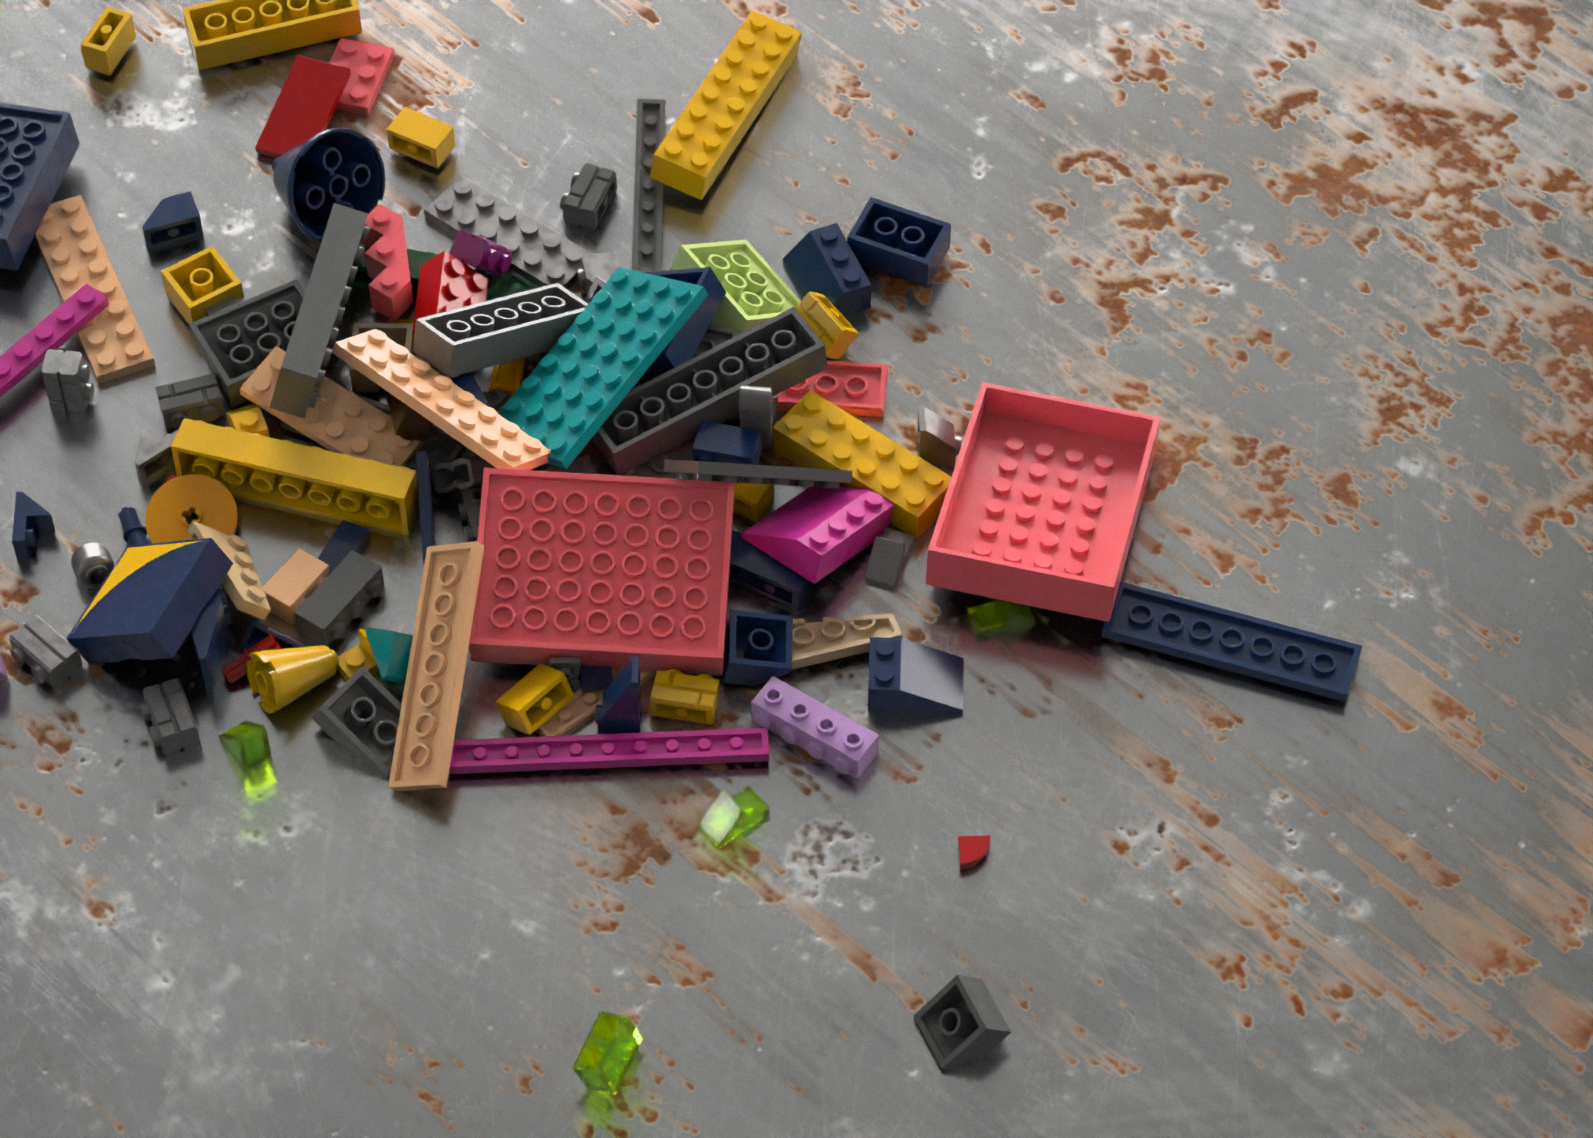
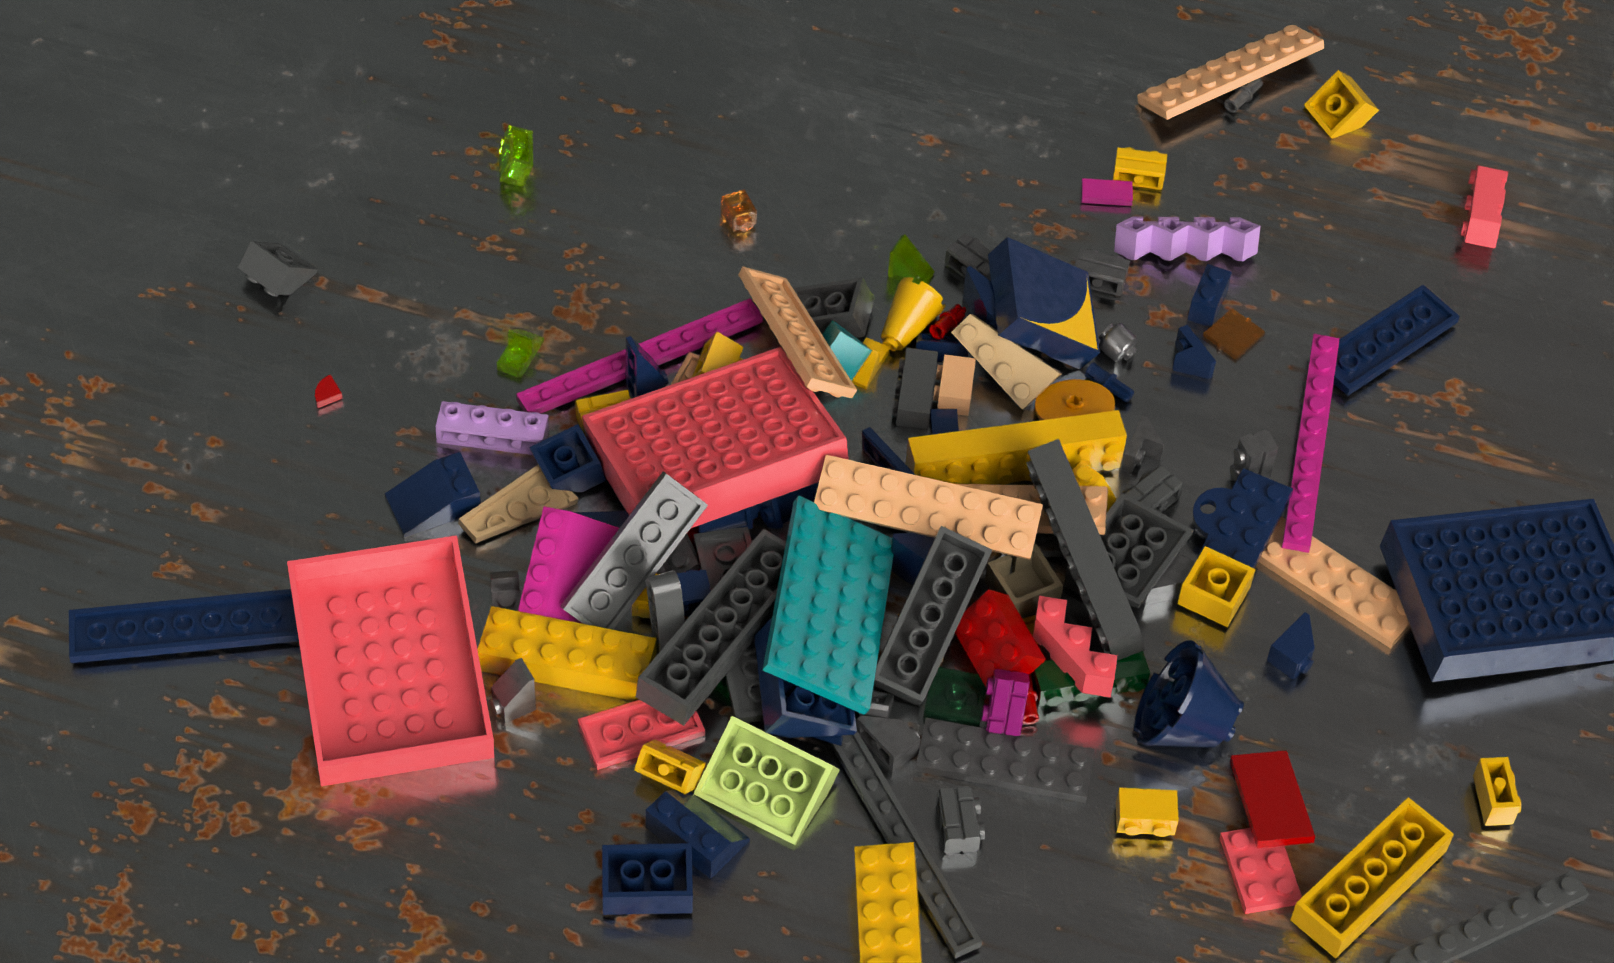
camera: 150 degrees right, 0 degrees up
none -> clear orange brick [721,189,757,232]
none -> dark blue plate [1193,468,1293,569]

